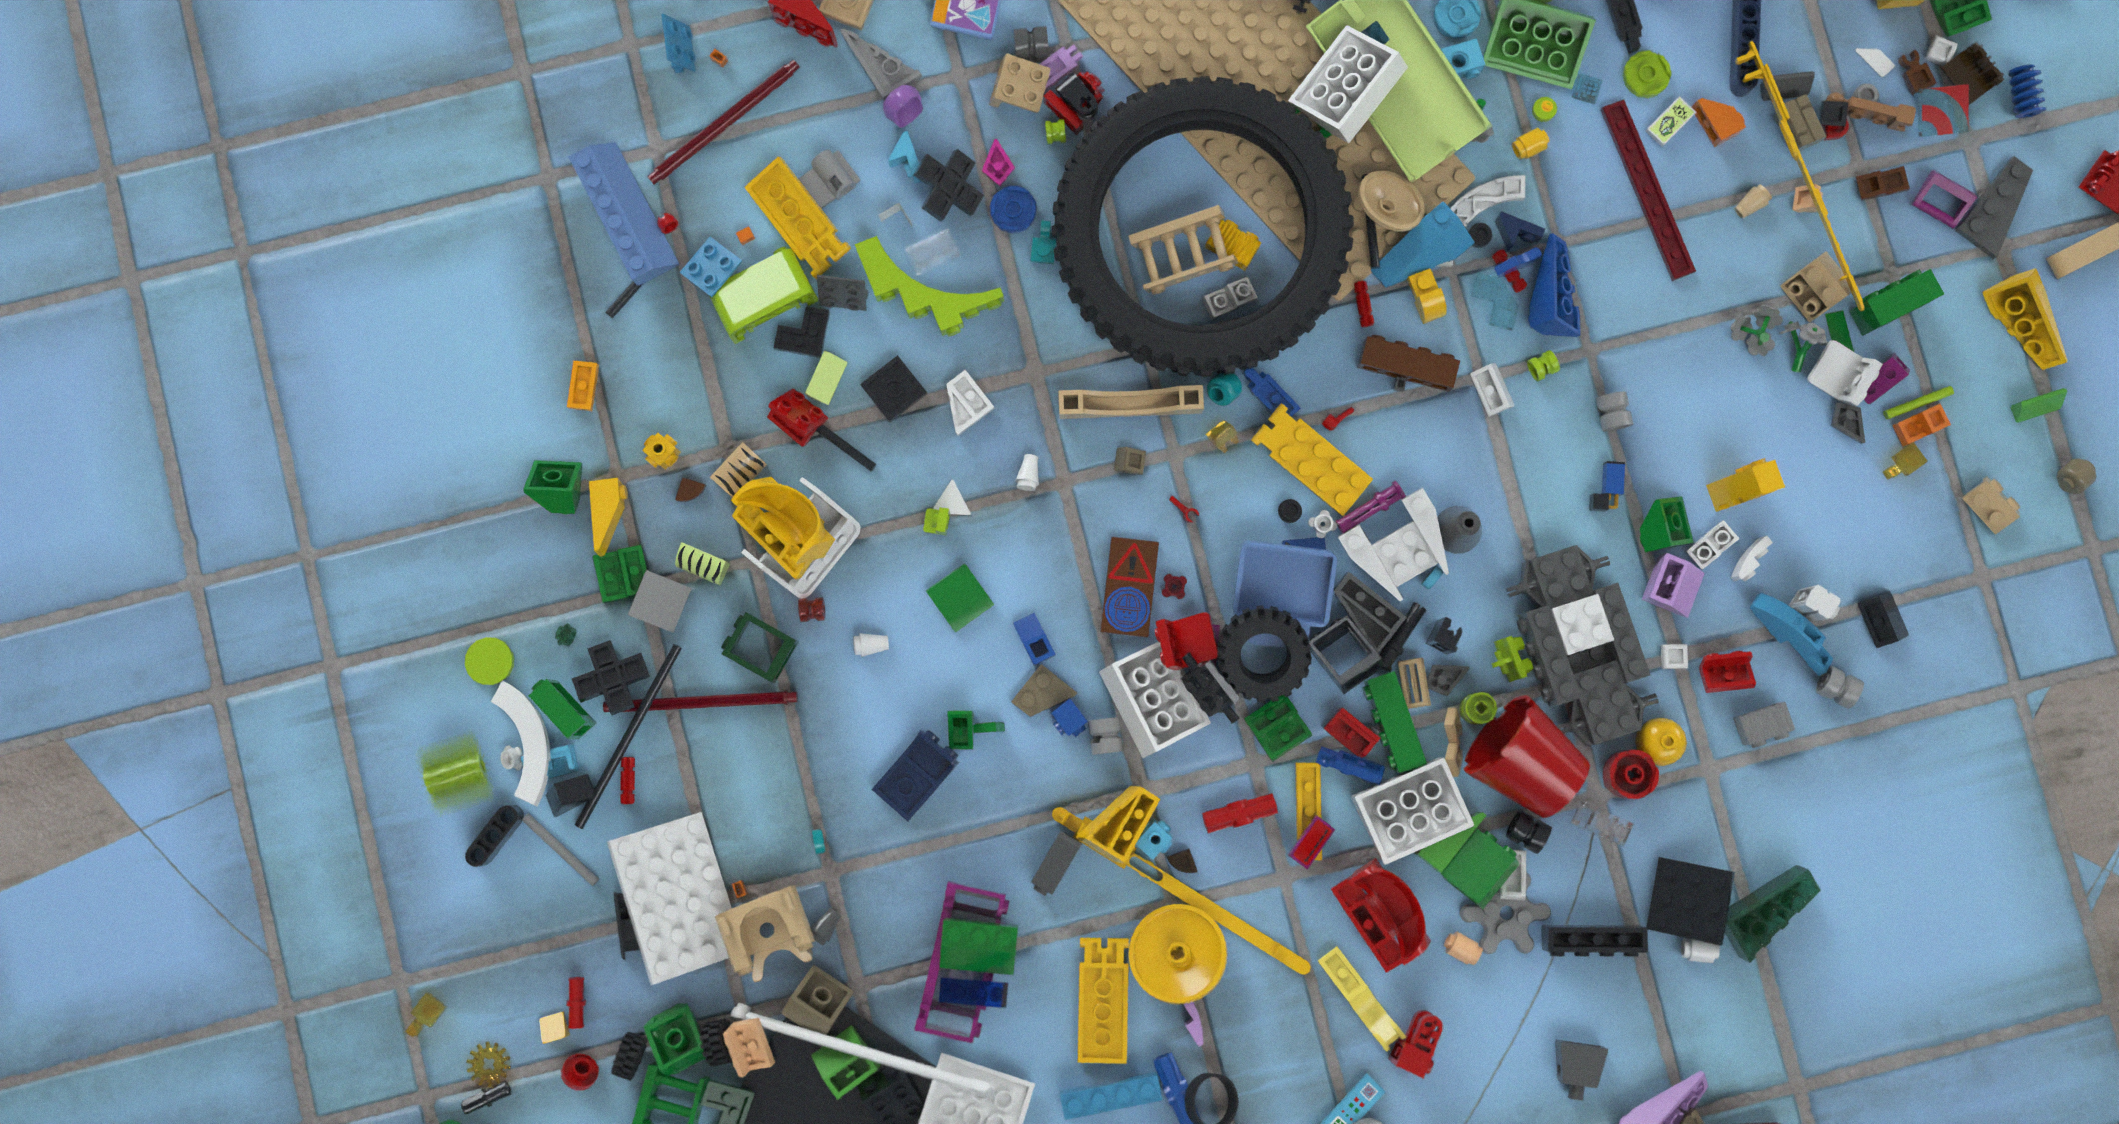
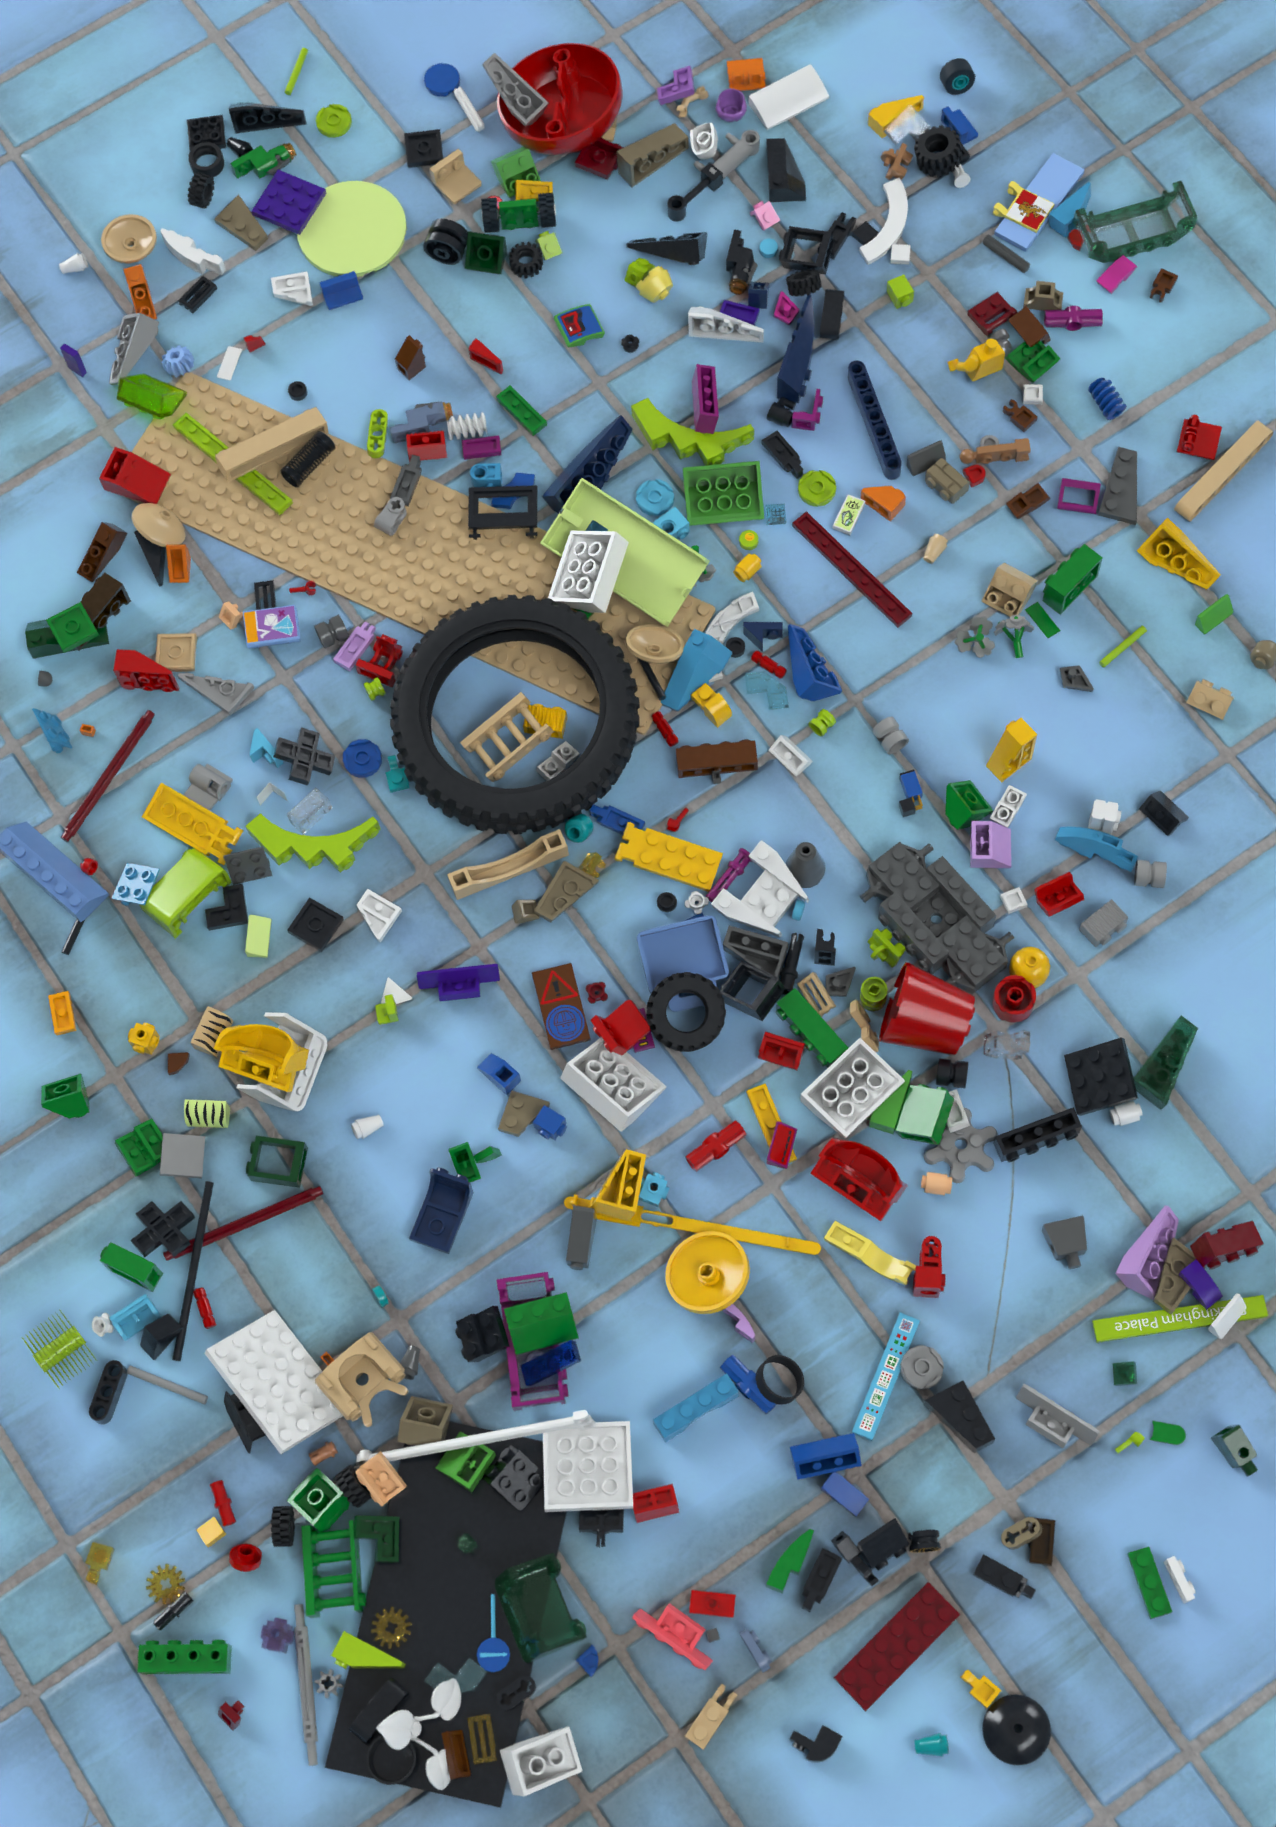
camera: 15 degrees left, 15 degrees down
lime tile [465,637,515,685] -> none
white tile [491,680,550,807] -> none
clear green plate [555,623,576,646] -> none
yellow slope [589,478,628,557] -> none
orange piece [736,226,755,245] -> none
red bracket [767,389,828,447] -> none
clear red wheel [798,597,826,623] -> none
black bar [816,425,877,472] -> none
medium lavender hair [883,85,923,128] -> none
green slope [926,563,994,633] -> none
dark pink piece [982,139,1015,186] -> none
tan bracket [989,53,1050,113] -> none
white cone [1015,454,1039,491] -> none
black piece [1055,73,1098,119] -> none
yellow hinge [1077,937,1129,1064] -> none
light grey wheel [1088,717,1123,755] -> none
dark brown tile [1166,849,1198,873] -> none
red hand [1169,496,1199,523] -> none
black plate [1180,652,1240,724] -> none
green slope [1244,695,1312,762] -> none
blue hinge [1316,746,1386,785] -> none
blue tile [1494,247,1543,278] -> none
white plate [1551,594,1614,655] -> none
white slope [1731,535,1773,582] -> none
yellow piece [1735,41,1864,311] -> none
light nougat tile [1792,184,1823,213] -> none
white bracket [1808,340,1883,406] -> none
black tile [1819,101,1848,126] -> none
white sticker [1855,48,1895,77] -> none
magenta bracket [1864,352,1910,404] -> none
clear yellow plate [1882,442,1928,480] -> none
orange slope [1892,404,1951,446] -> none
tile [1918,84,1969,137] -> none
dark brown hinge [1941,42,2005,105] -> none
none -> nougat pin [309,1441,338,1466]
none -> dark purple bracket [417,964,500,1001]
none -> black plate [455,1306,510,1362]
none -> dark tan wing [534,861,599,922]

